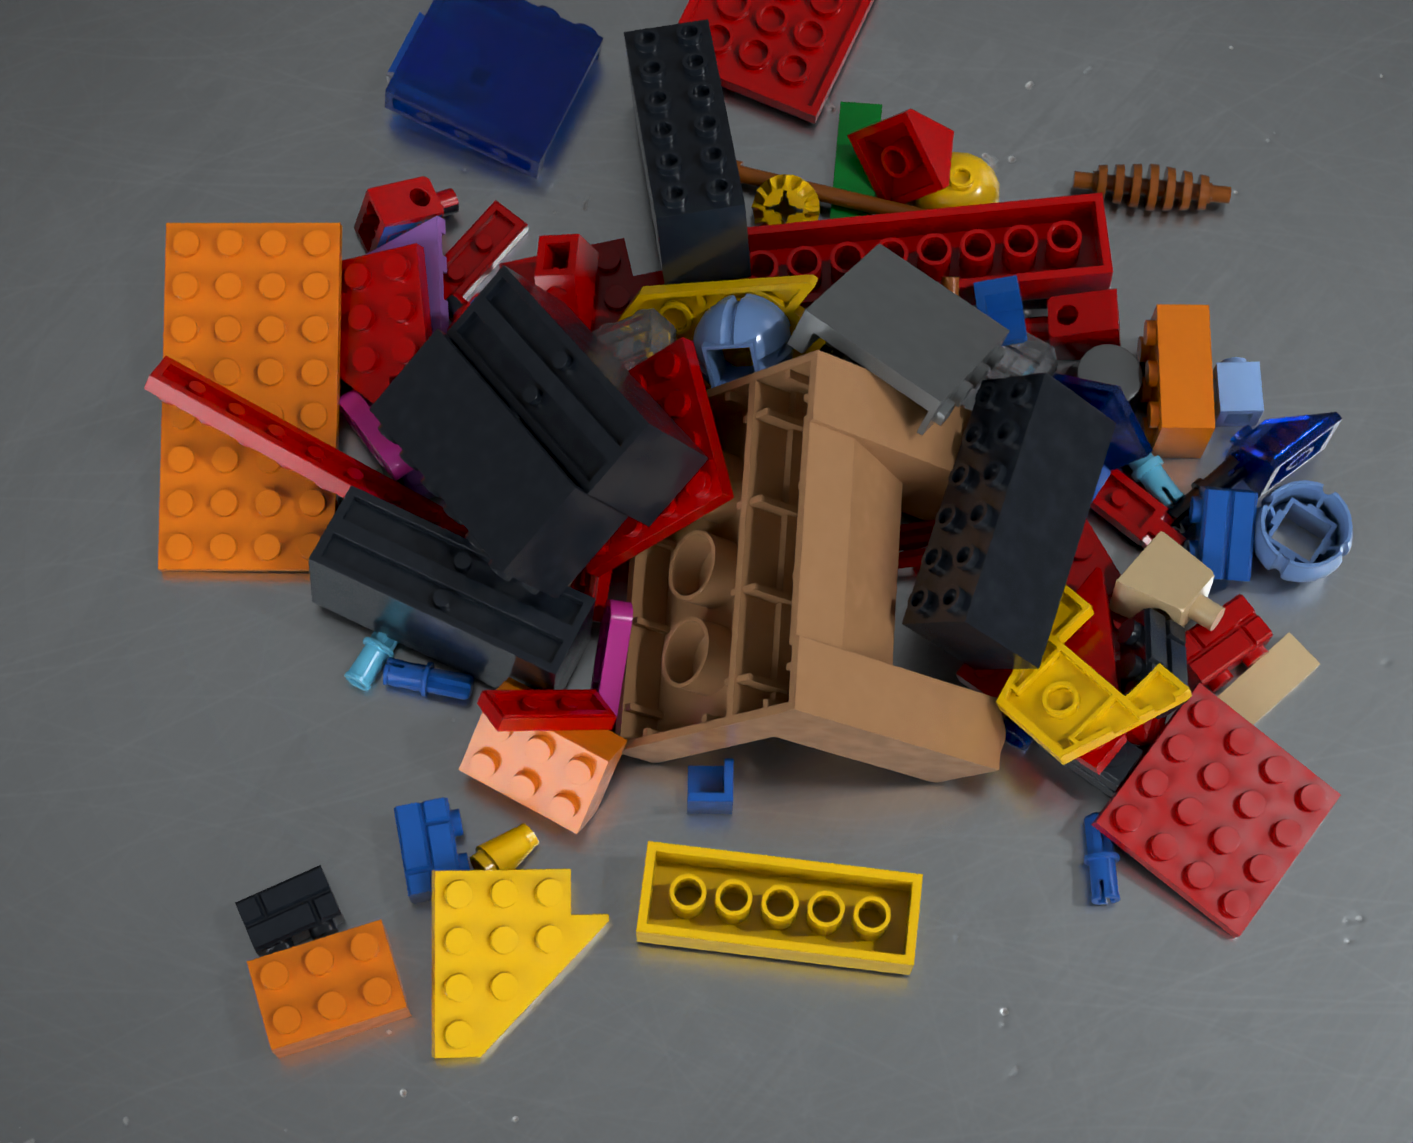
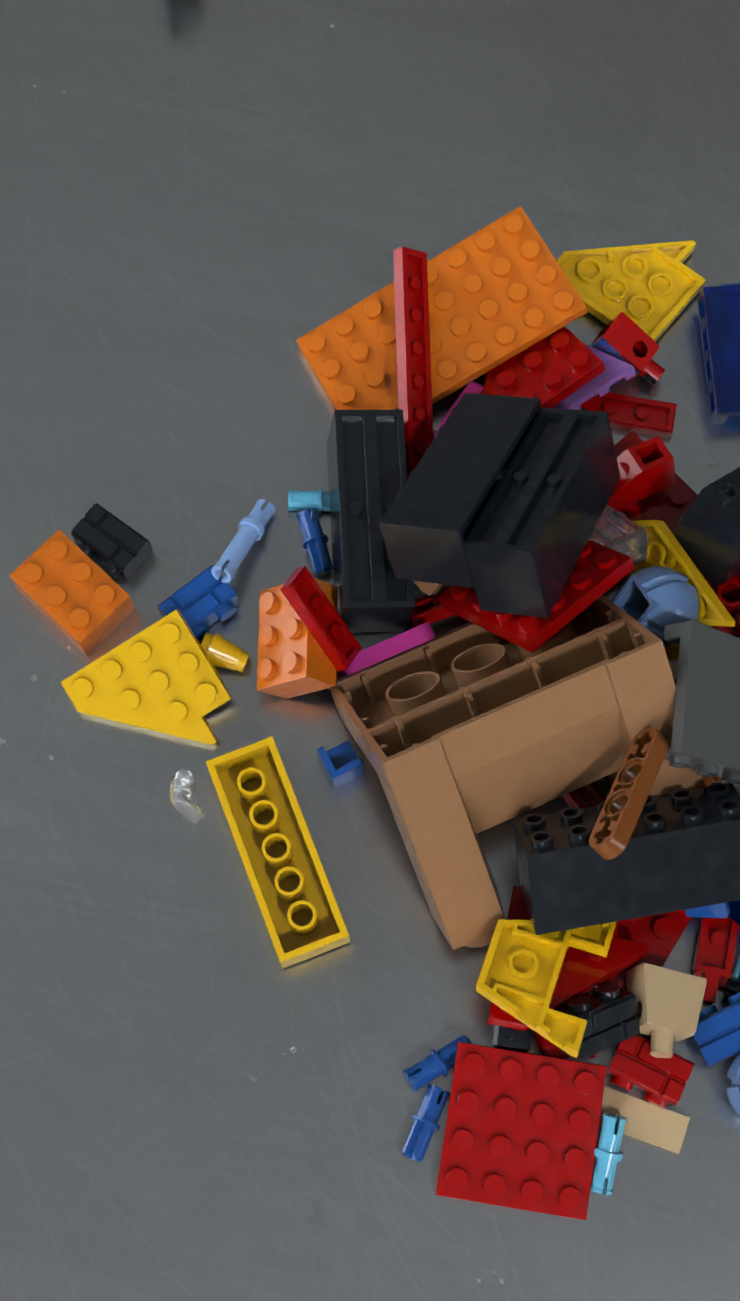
camera: 65 degrees right, 0 degrees up
none -> clear arm [170,770,205,824]
none -> light blue pin [211,499,276,583]
none -> blue axle [402,1084,450,1162]
none -> yellow wing [556,240,706,342]
none -> dark orange beam [589,727,669,860]
none -> medium azure pin [590,1112,627,1195]

